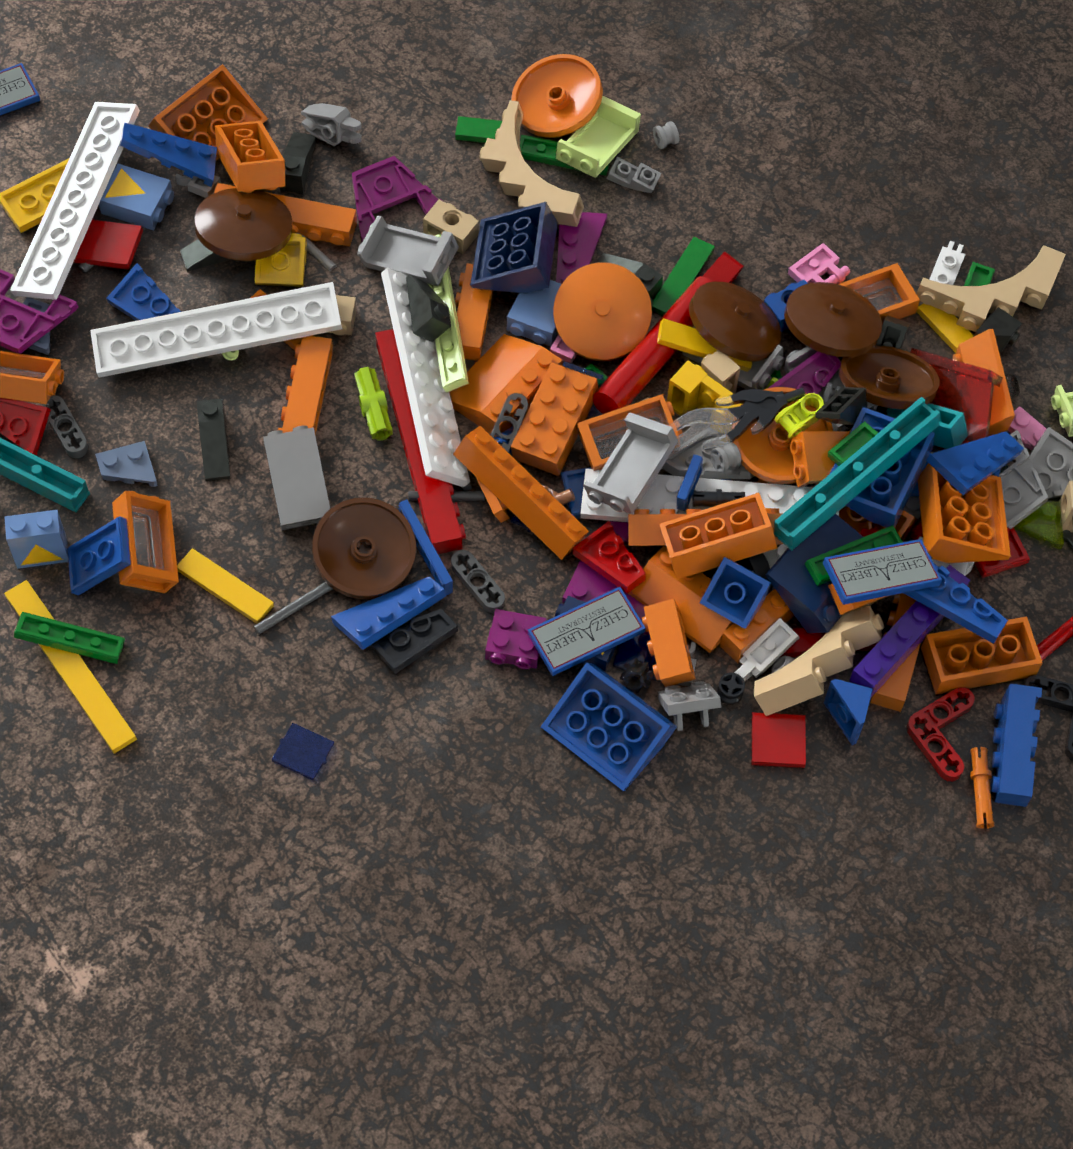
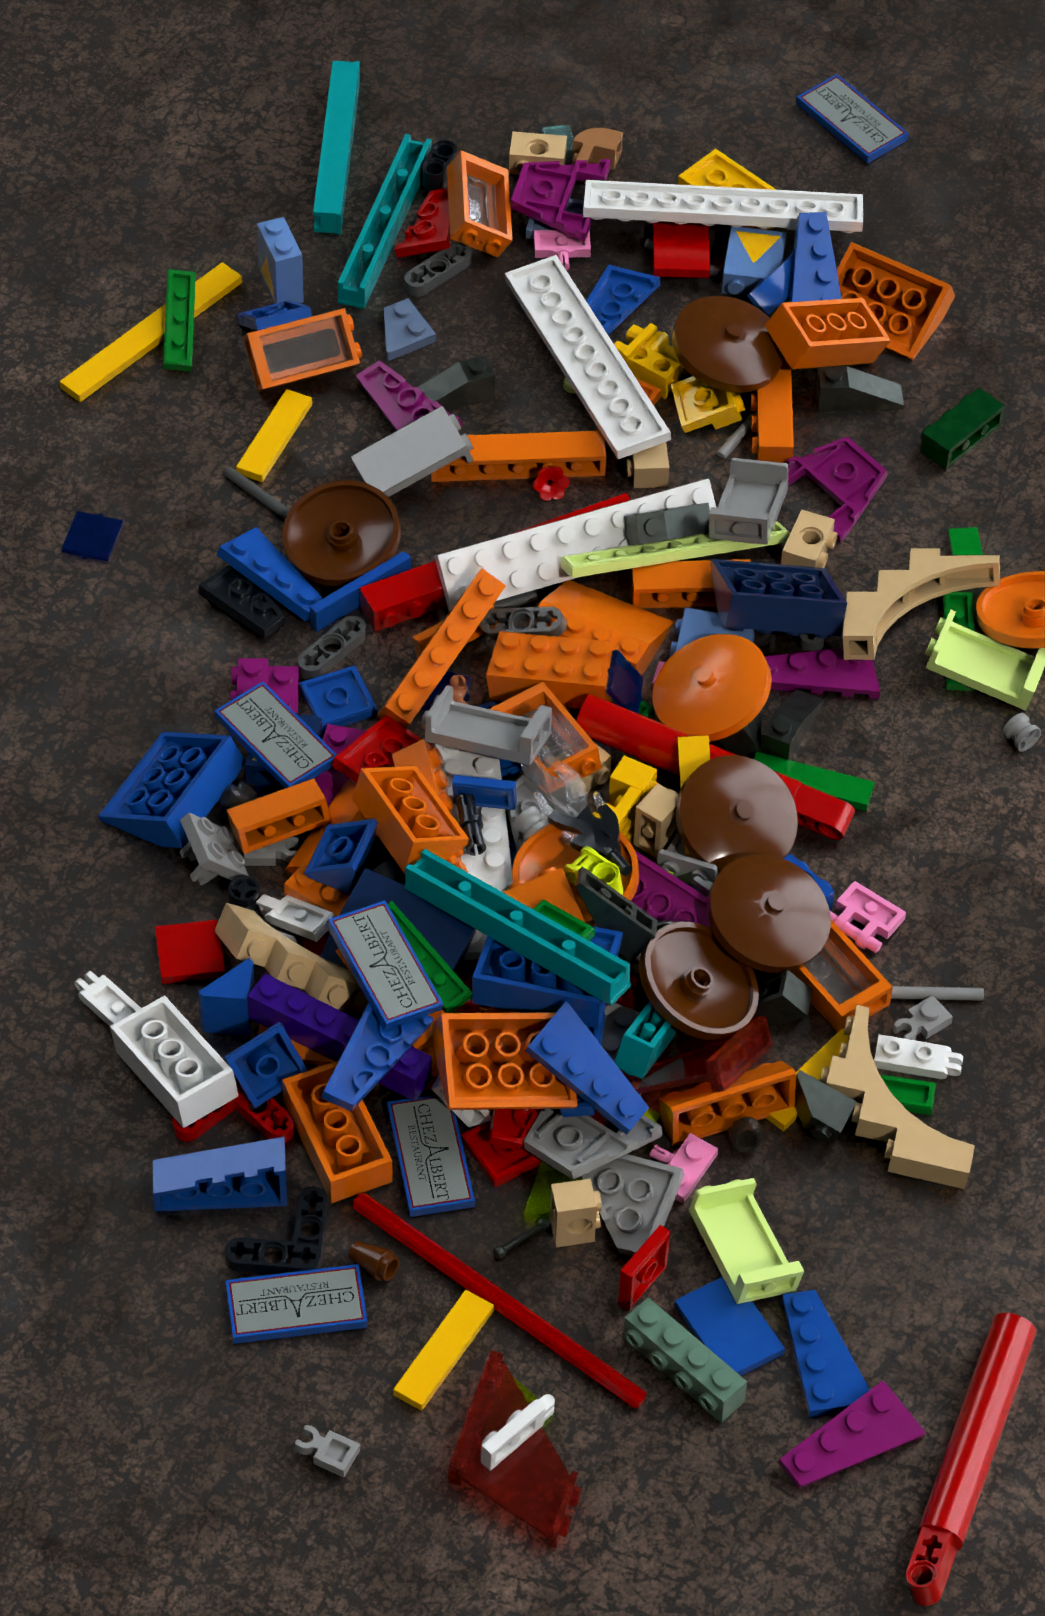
camera: 80 degrees right, 10 degrees down
light grey hinge [301,103,361,146] -> none
lime piece [354,367,393,441] -> none
light grey slope [606,157,661,193] -> none
orange pin [970,747,994,829] -> none
none -> white hinge [74,971,141,1026]
none -> white brick [110,995,239,1128]
none -> blue slope [224,1022,308,1108]
none -> blue tile [299,665,377,733]
none -> magenta wing [356,360,463,431]
none -> light grey tile [387,1094,475,1217]
none -> red plant [533,466,570,501]
none -> bright pink plate [534,229,591,270]
none -> yellow hips [614,323,689,399]
none -> blue slope [747,249,795,316]
none -> light grey bar [891,986,984,1001]
none -> light grey plate [893,995,953,1040]
none -> dark green brick [920,387,1005,470]

